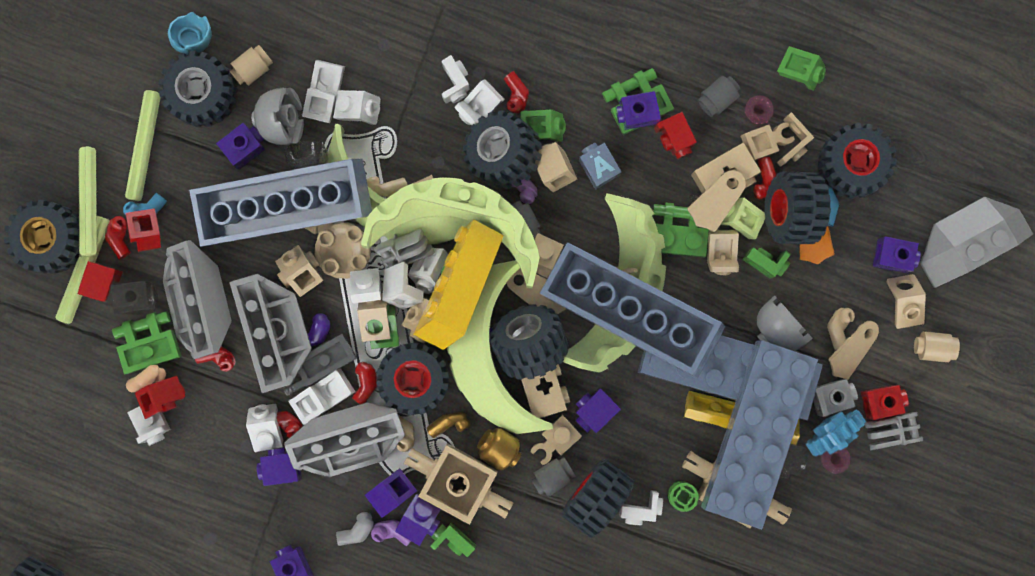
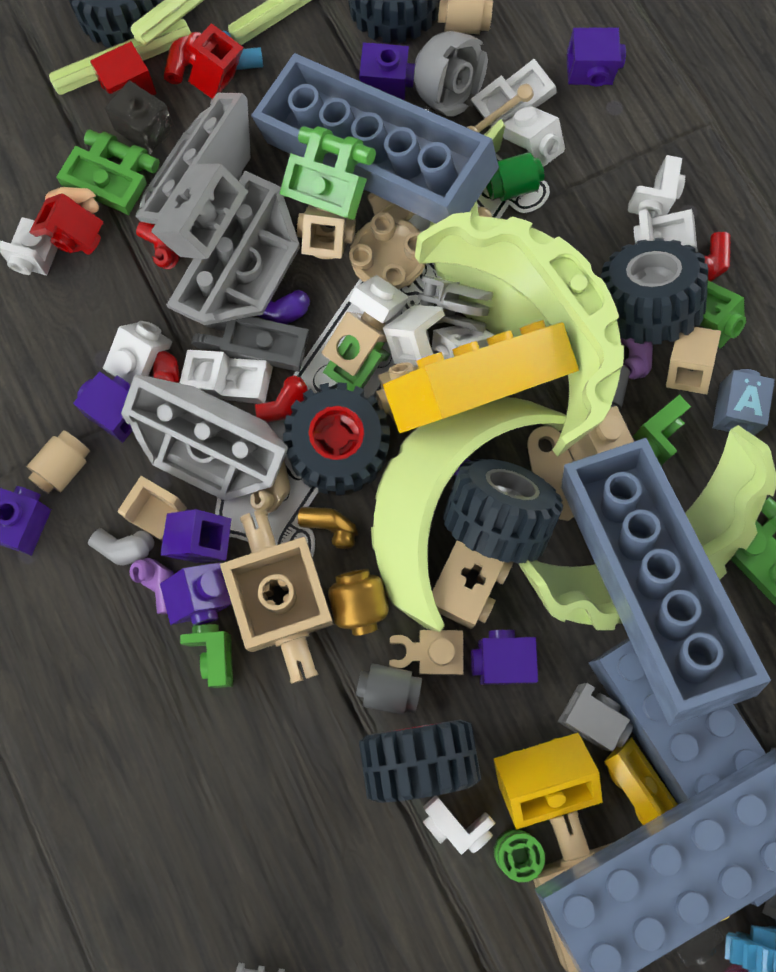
camera: 40 degrees right, 10 degrees down
none -> tan brick [26,430,90,494]
none -> tan panel [118,476,187,542]
none -> light grey brick [151,163,249,259]
none -> plate [279,126,376,220]
none -> tan hinge [467,84,534,133]
none -> green brick [486,152,544,201]
none -> yellow brick [493,733,603,830]
none -> light grey brick [558,683,633,751]
none -> dark purple brick [566,28,626,87]
none -> bright green bracket [632,395,691,465]

